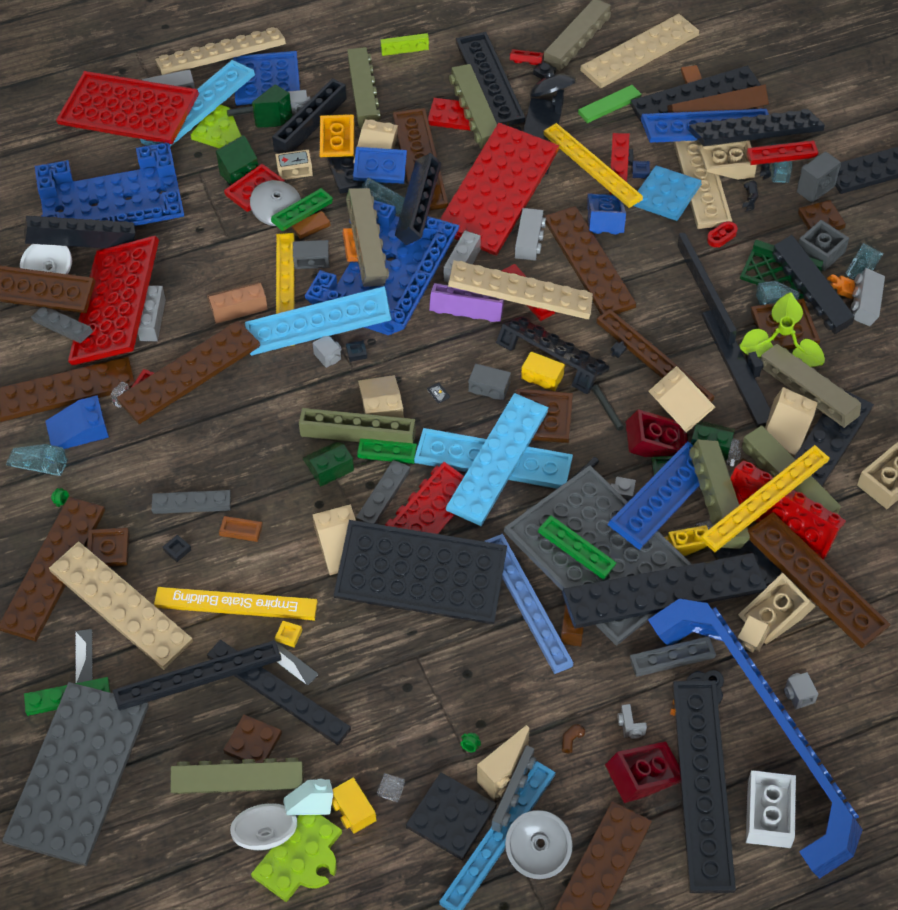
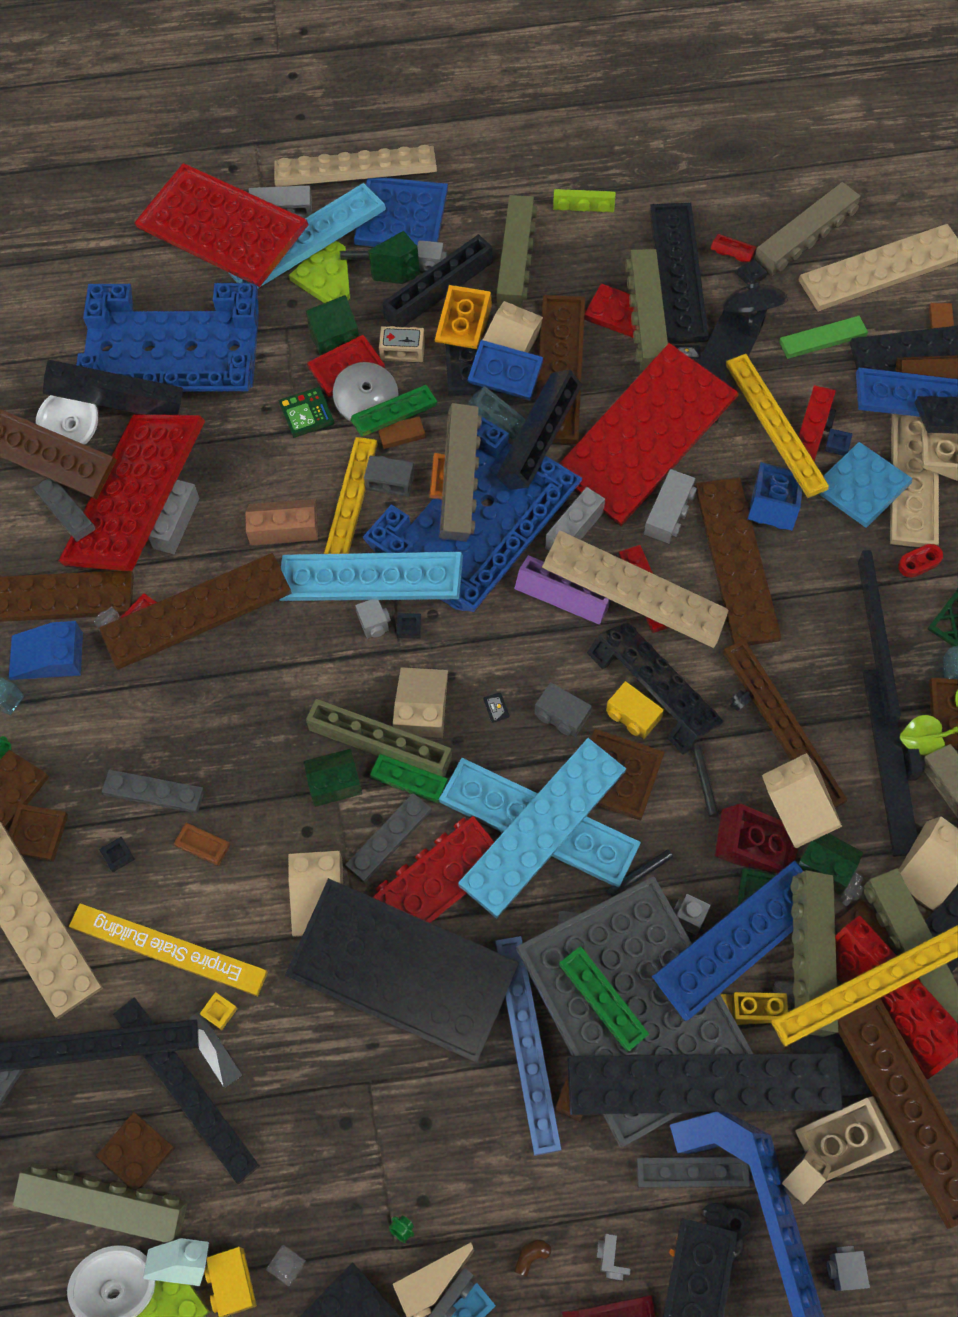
camera: 15 degrees right, 10 degrees up
none -> dark green tile [278,387,334,438]

